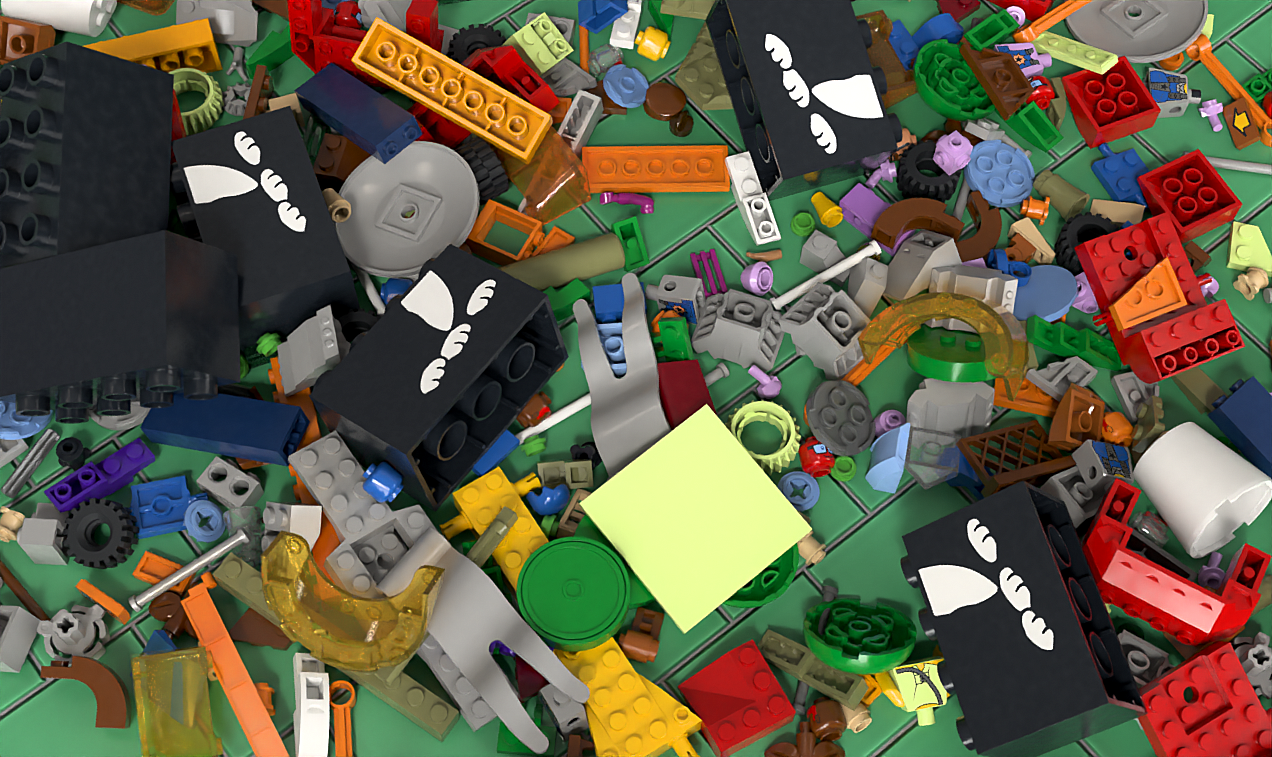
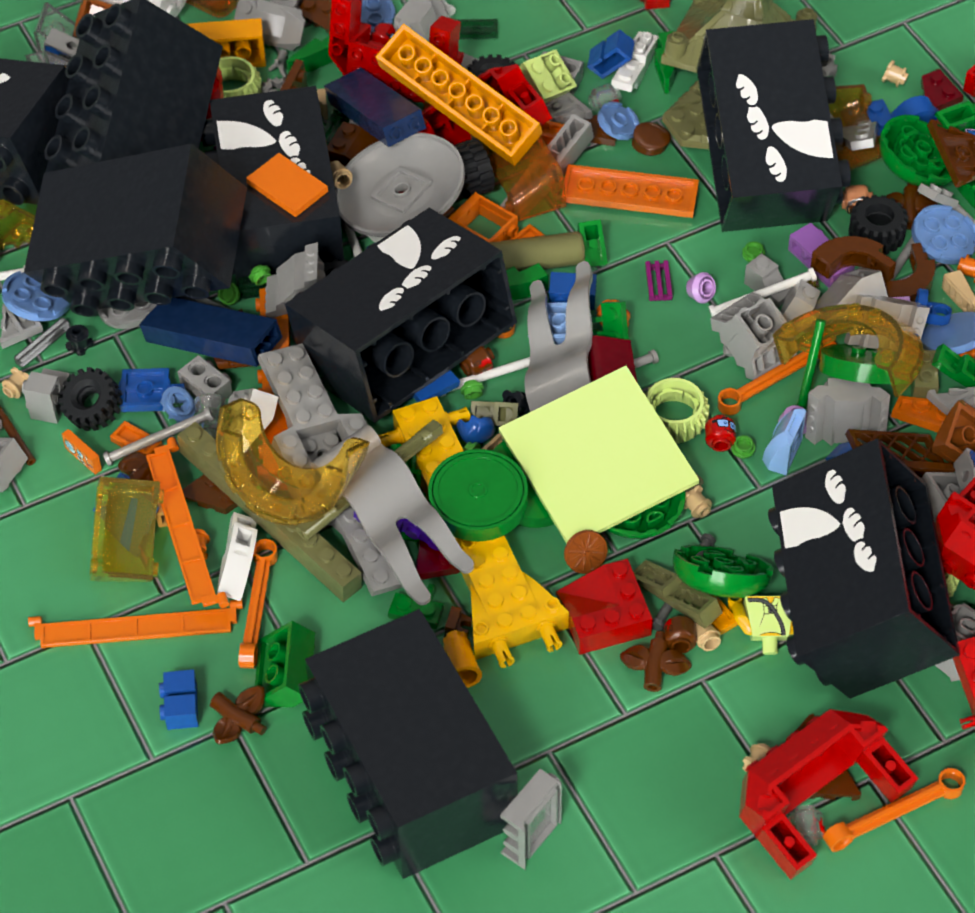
camera: 15 degrees right, 10 degrees down
light grey piece [36,604,110,667] -> none
reddish brown arch [40,656,131,729] -> none
dark purple slope [44,438,156,513] -> none
blue head [362,462,404,503] -> none
light grey torso [538,683,589,742] -> none
orange bar [579,25,589,74] -> none
magenta arm [600,192,654,214] -> none
dark orange brick [618,629,660,664] -> none
reddish brown tile [631,607,665,640] -> none
yellow head [635,26,671,61] -> none
light grey torso [645,275,706,325] -> none
dark brown tile [669,110,693,137] -> none
light grey slope [690,289,785,372] -> none
white slope [725,151,781,246] -> none
medium nougat bar [746,249,782,263] -> none
lavender plate [748,365,782,399] -> none
medium blue gear [777,471,820,513] -> none
dark grey tile [806,380,876,457] -> none
yellow cone [811,192,843,228] -> none
lavender plate [865,159,897,189] -> none
clear slope [904,426,961,490] -> none
lavender brick [933,130,973,176] -> none
dark orange leg [1004,233,1037,275] -> none
none -> orange tile [246,153,328,217]
none -> dark orange wheel [564,530,608,574]
none -> green bar [797,319,826,410]
none -> light grey wing [843,120,878,151]

